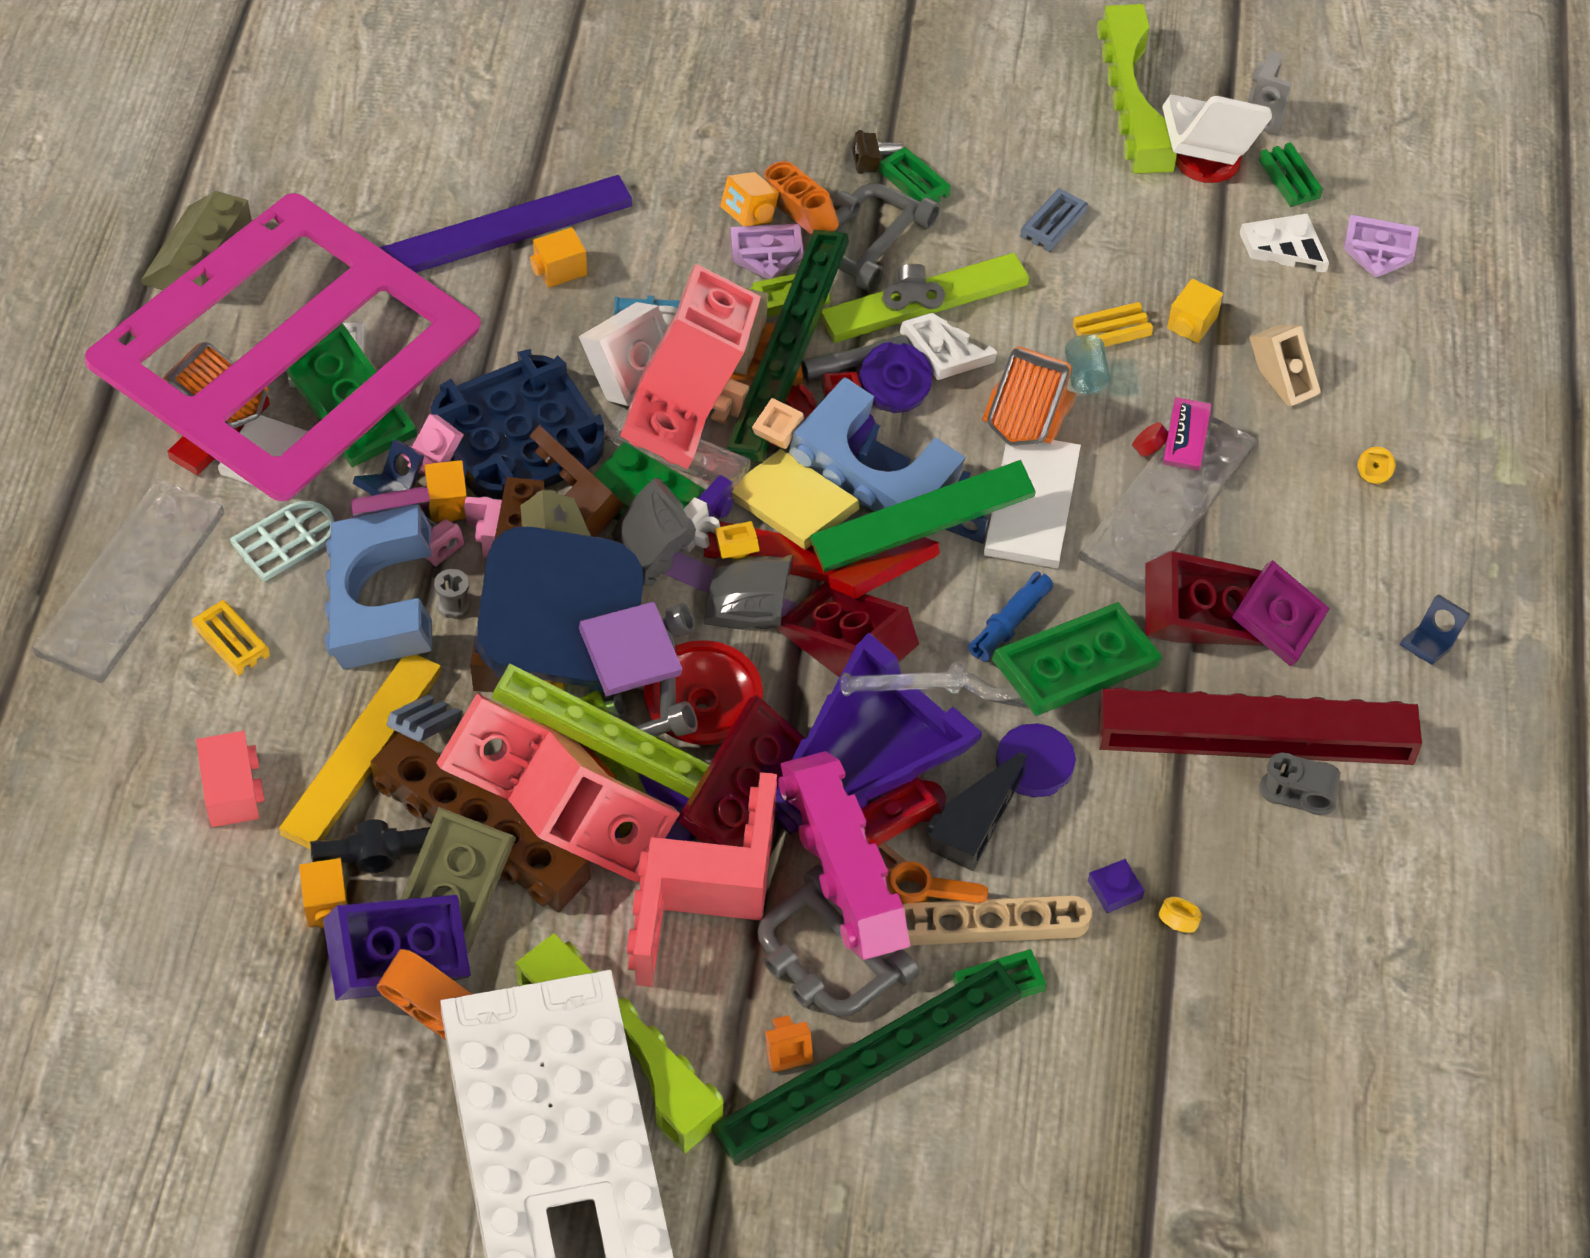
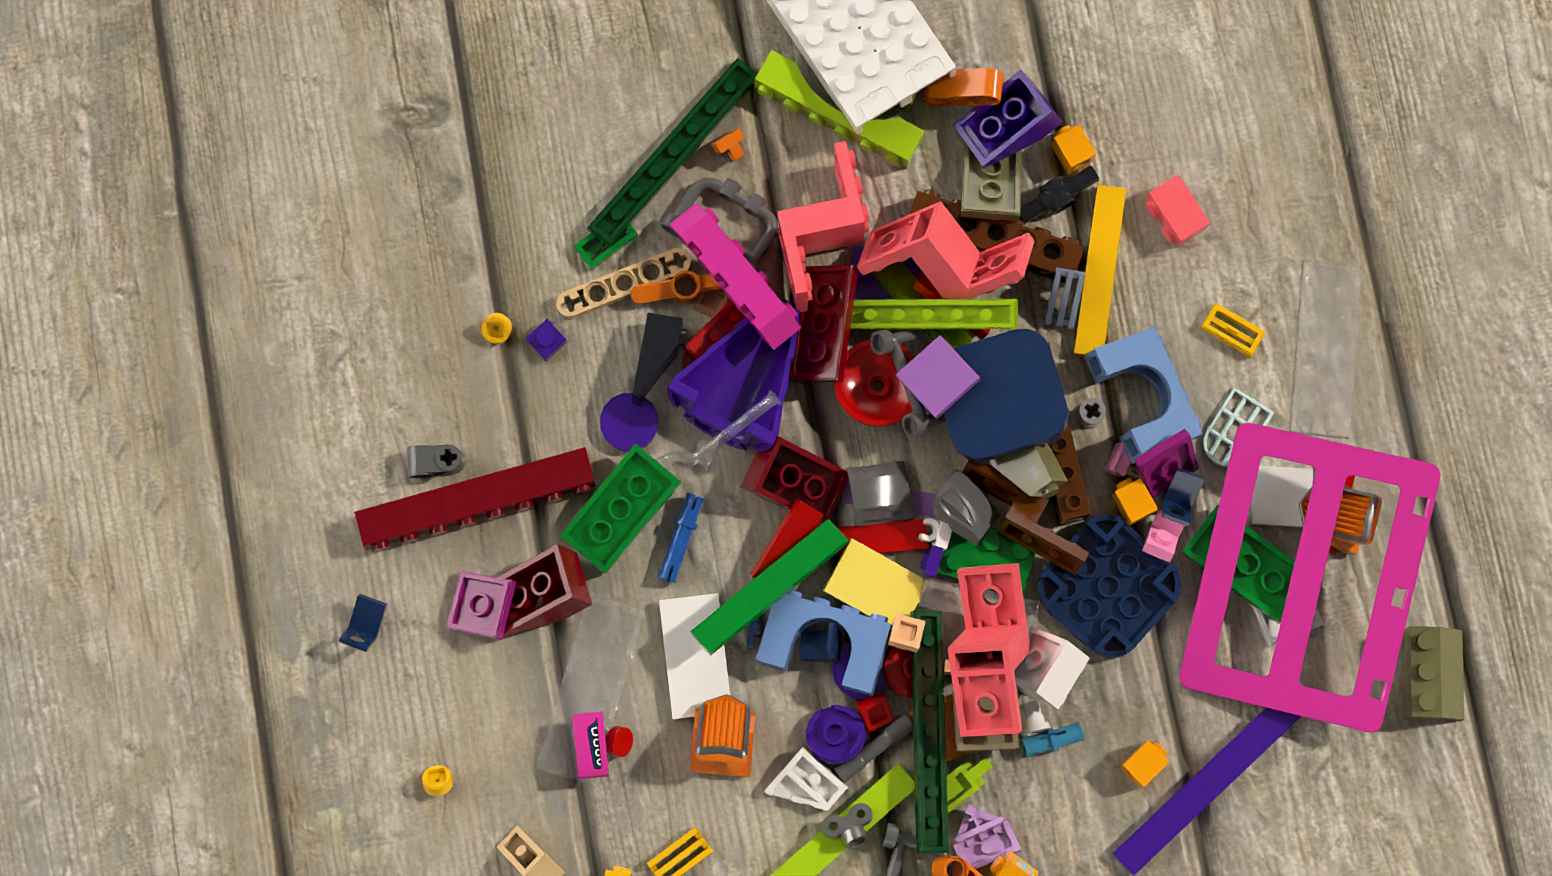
camera: 160 degrees right, 25 degrees up
bright pink bracket [464,497,502,558] -> none
yellow plate [715,521,759,559] -> none
clear light blue piece [1065,334,1110,394] -> none

